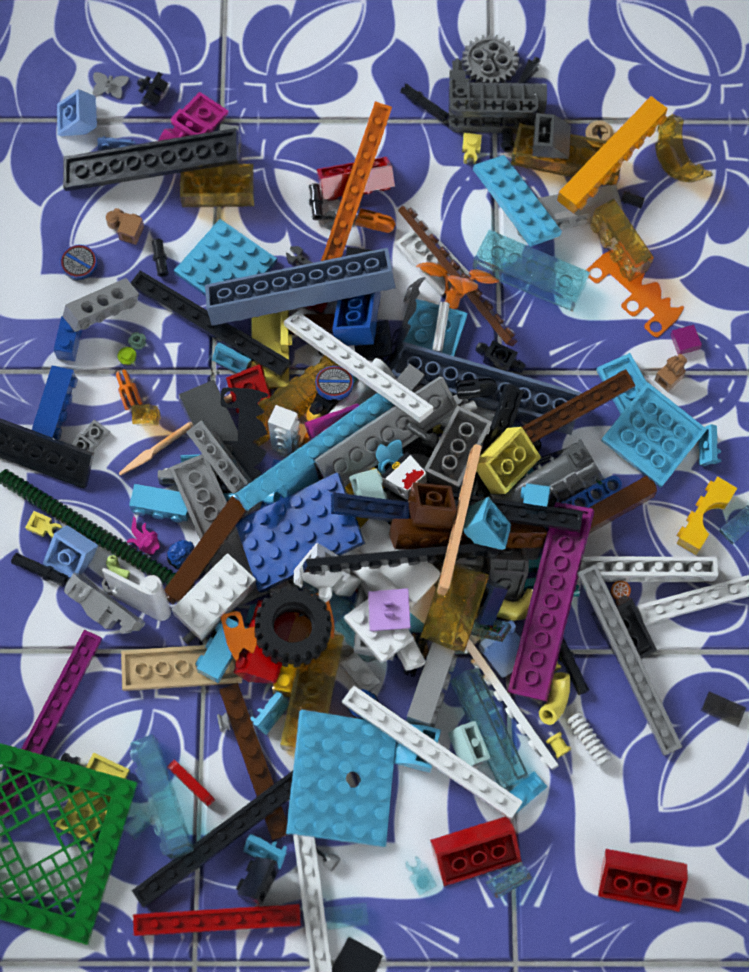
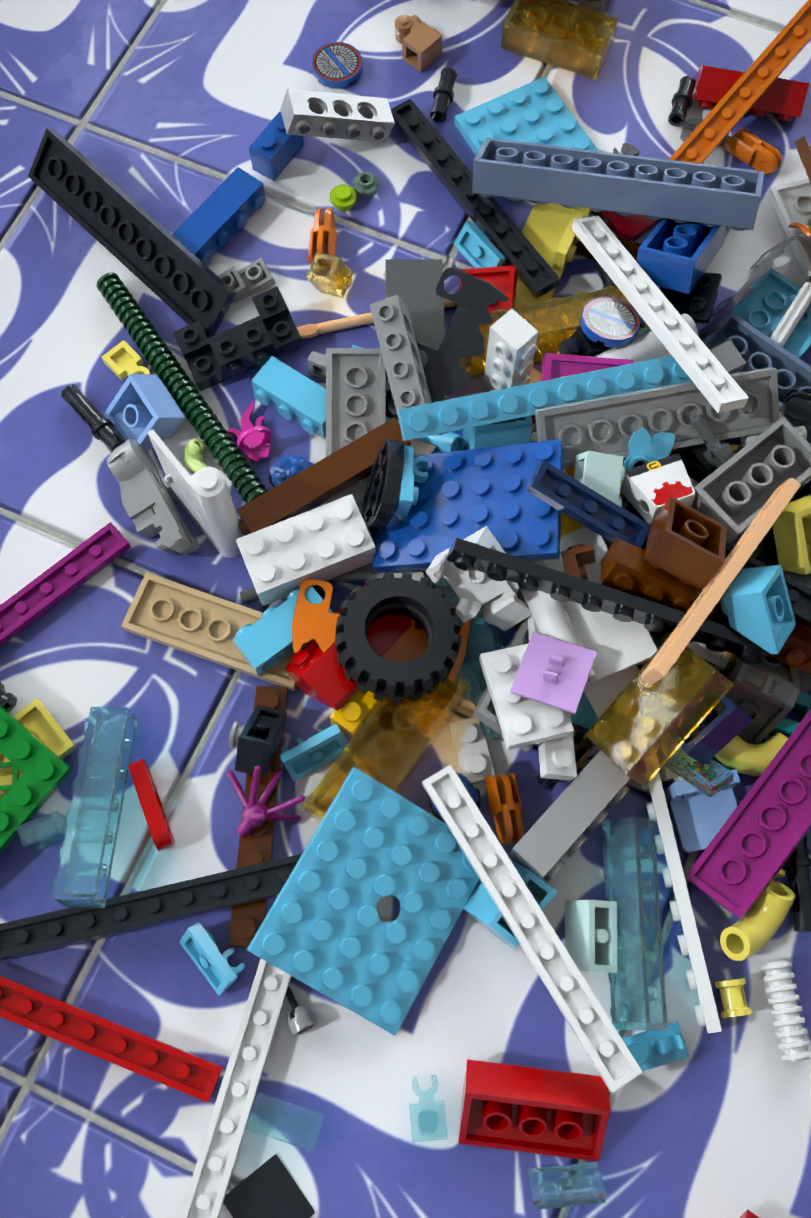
camera: 25 degrees right, 0 degrees up
black slope [236,856,279,907] -> none
none -> black bracket [173,286,304,392]
none -> magenta plant [227,766,305,838]
none -> black slope [235,705,287,778]
none -> black piece [361,438,404,530]
none -> medium azure plate [394,445,429,516]
none -> orange arm [484,773,524,845]
none -> reddish brown bracket [561,544,596,580]

